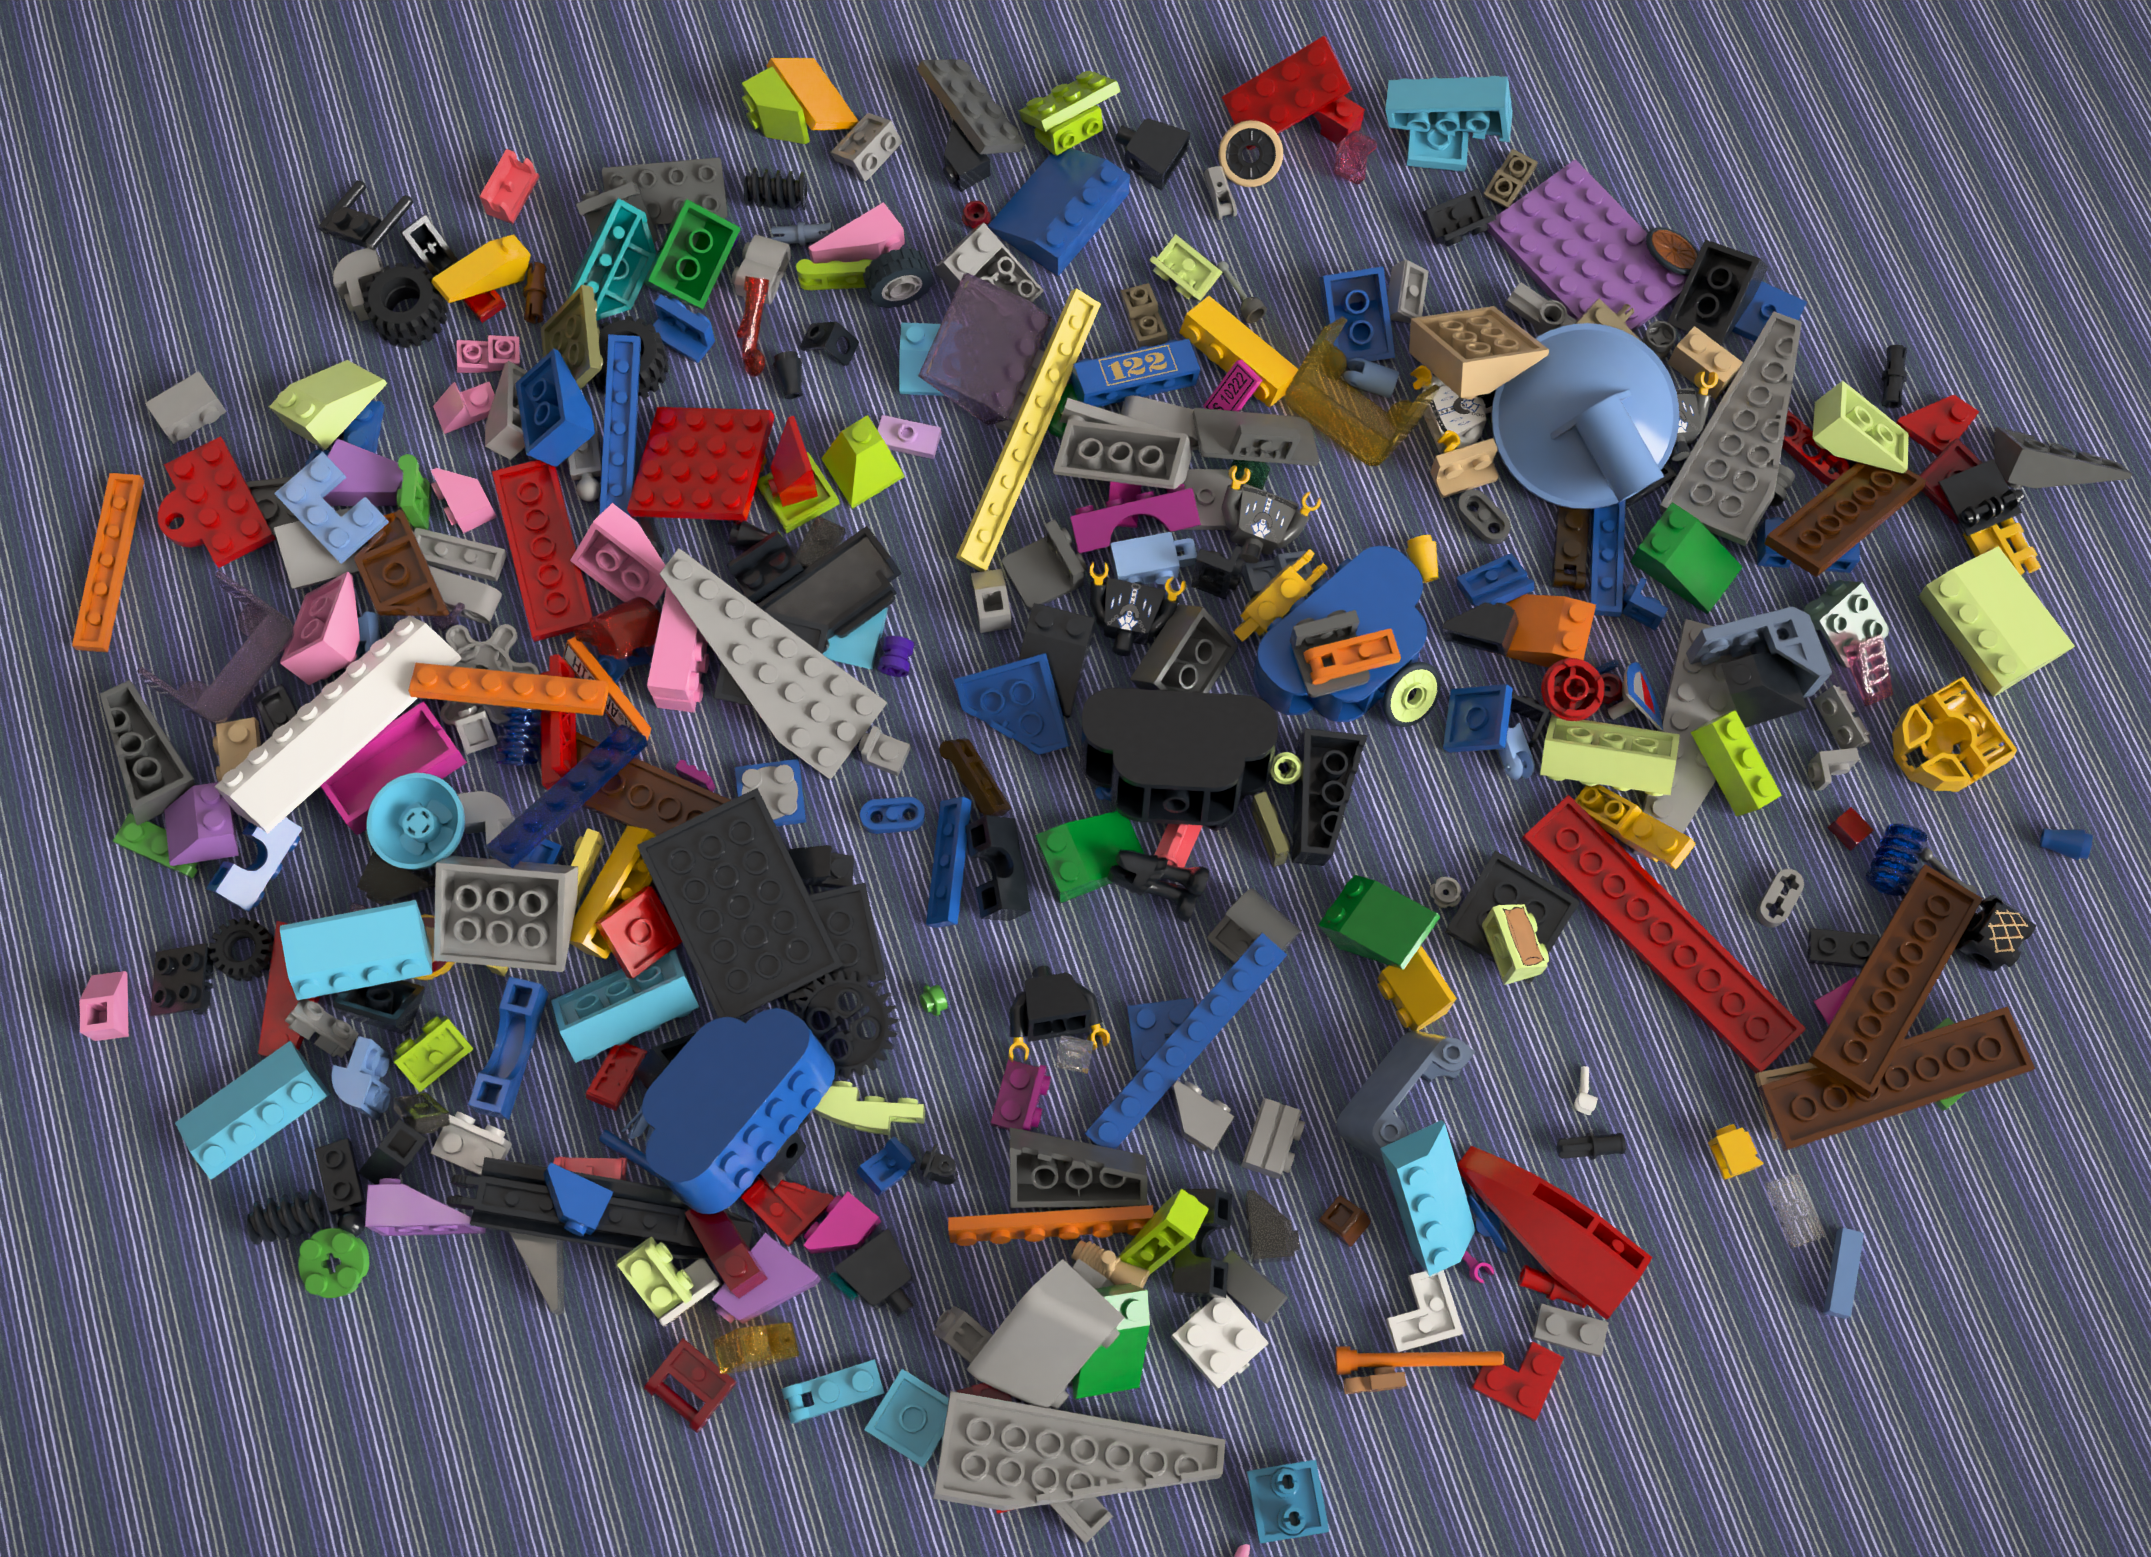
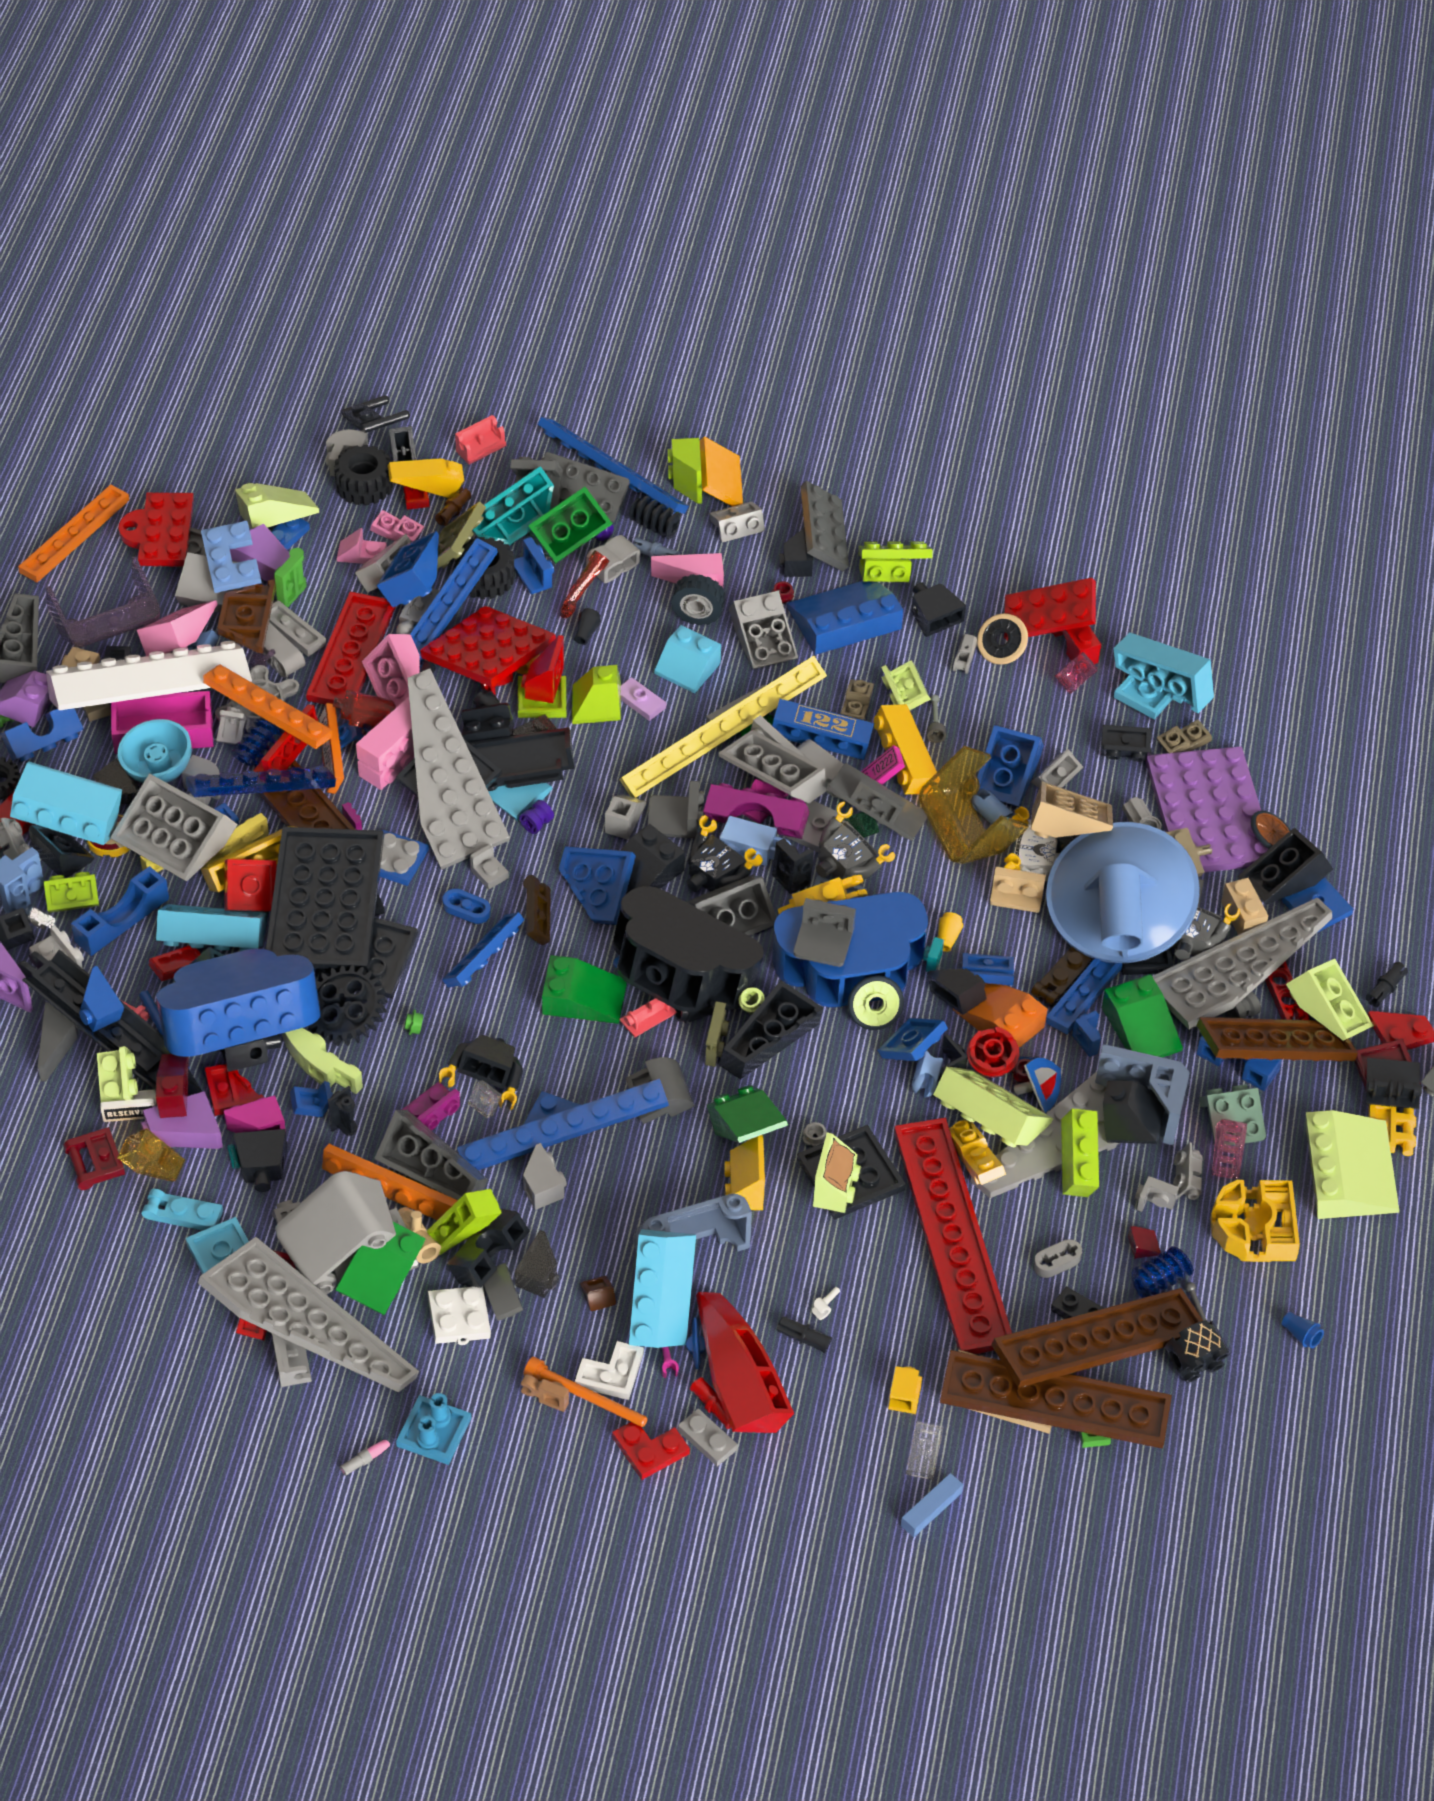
camera: 30 degrees right, 20 degrees down
light grey brick [145,371,227,444] -> none
bright pink slope [431,468,497,533] -> none
black slope [788,845,854,889] -> none
lime plate [796,259,872,290] -> none
black bracket [800,322,859,366] -> none
clear purple slope [918,273,1052,426] -> none
black arch [965,815,1031,921] -> none
black piece [1107,849,1209,923] -> none
light grey brick [1241,1098,1305,1179] -> none
orange plate [1303,628,1401,685] -> none
dark grey plate [1457,489,1511,545] -> none
dark grey wheel [1642,321,1676,361] -> none
none -> blue plate [537,416,689,514]
none -> teal plate [923,937,944,972]

